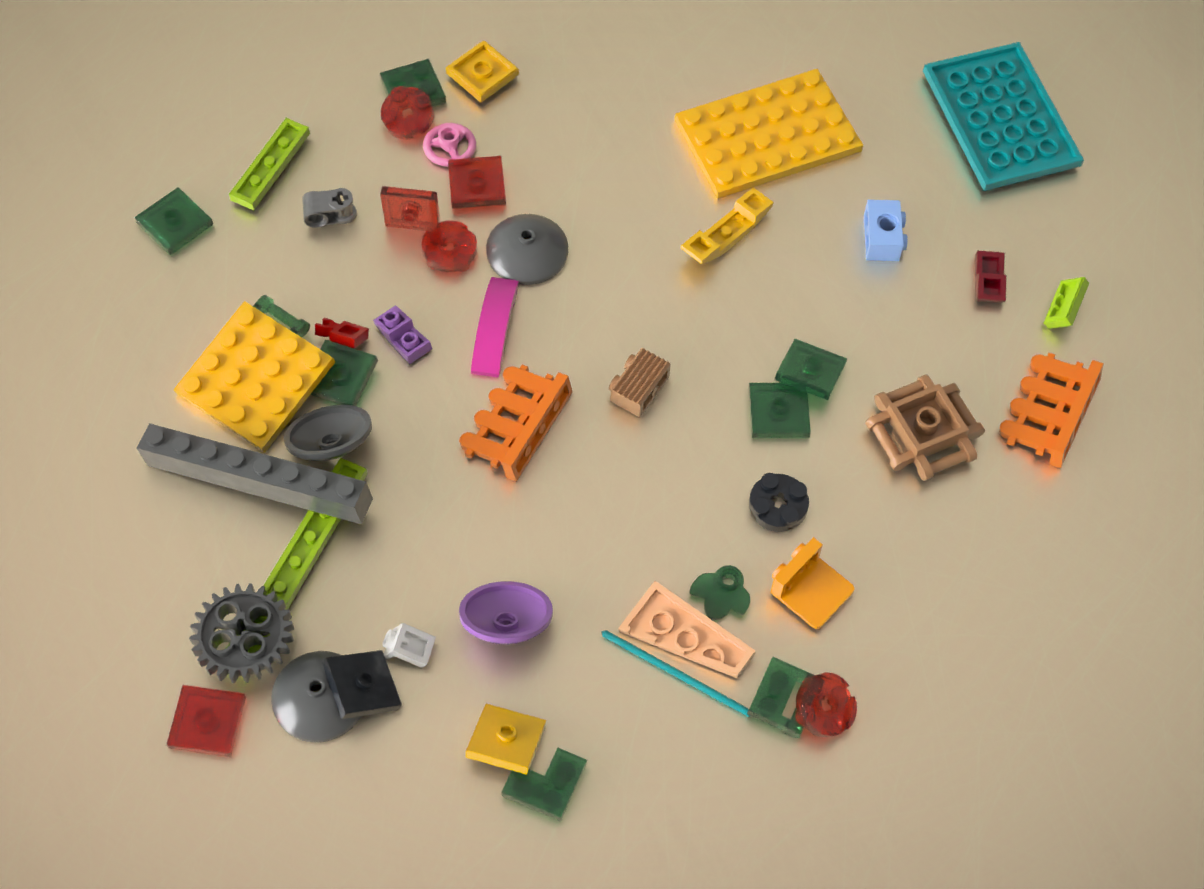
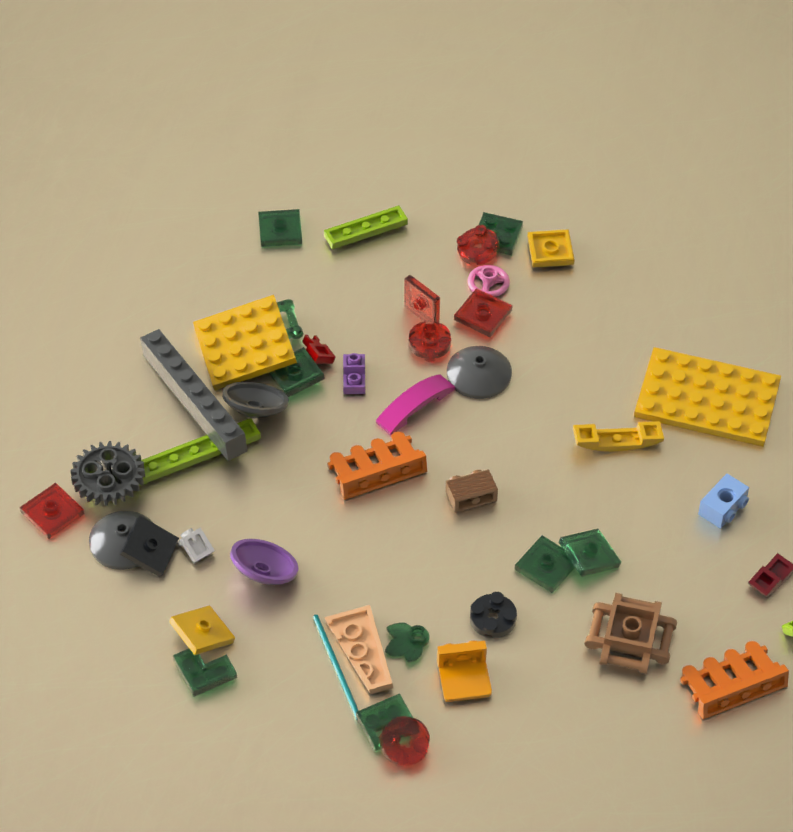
camera: 40 degrees right, 10 degrees down
flat silver piece [303,188,357,228] -> none

